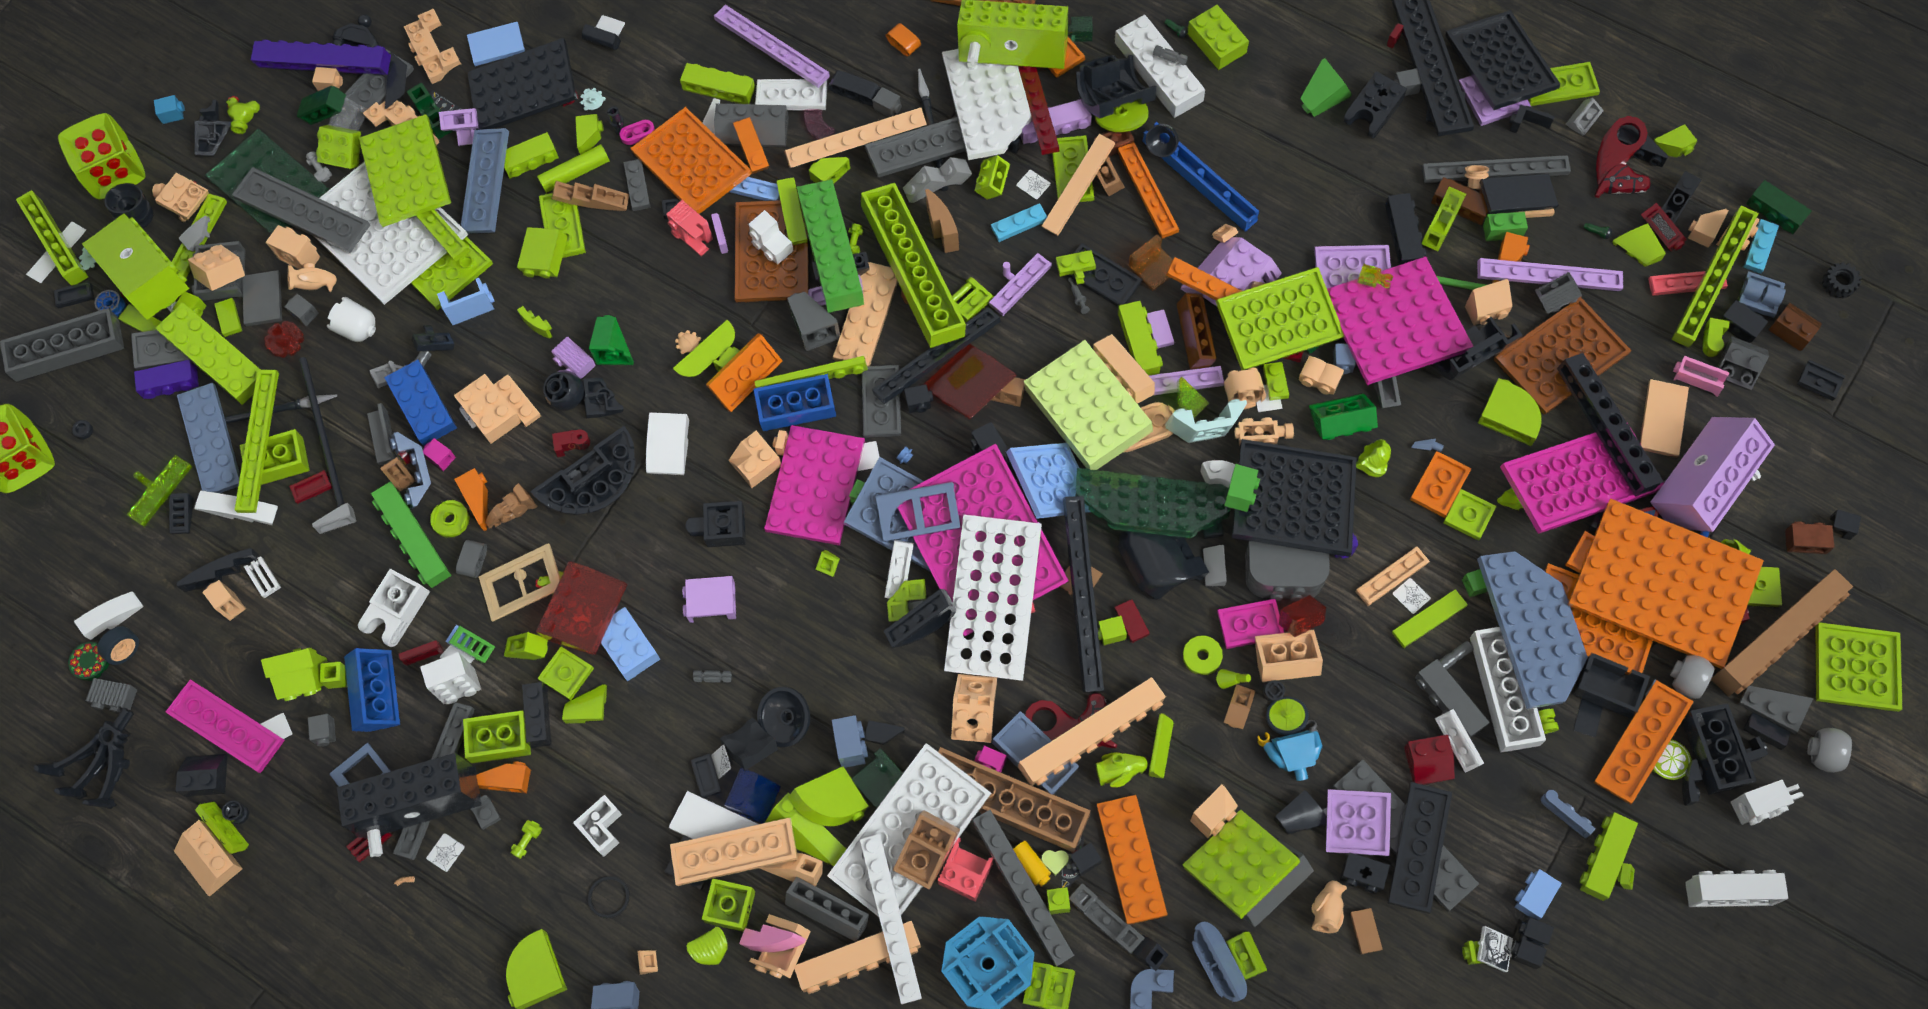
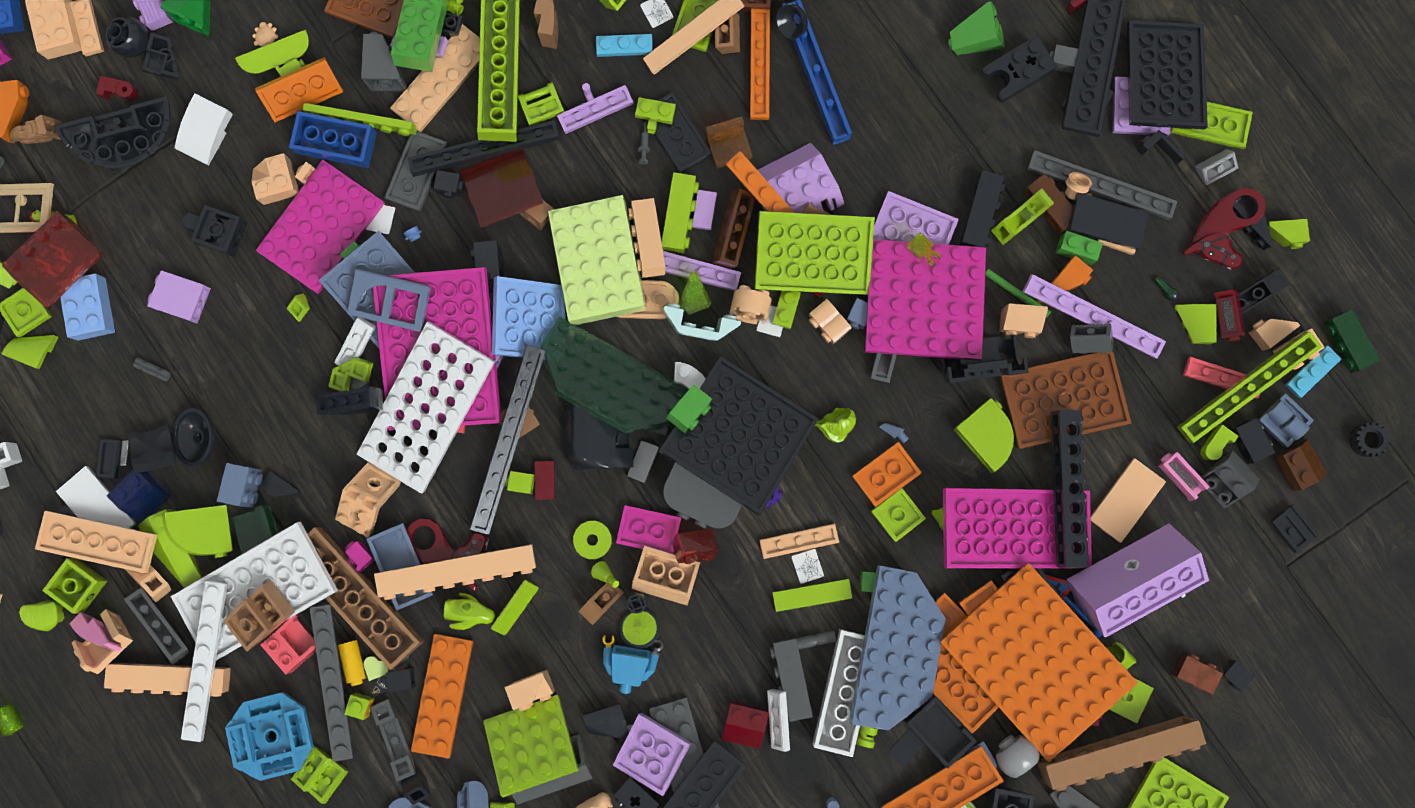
camera: 20 degrees right, 15 degrees up
light nougat tile [1212,224,1238,243] -> none
light nougat brick [1235,417,1294,446] -> none
green slope [1309,394,1378,440] -> none

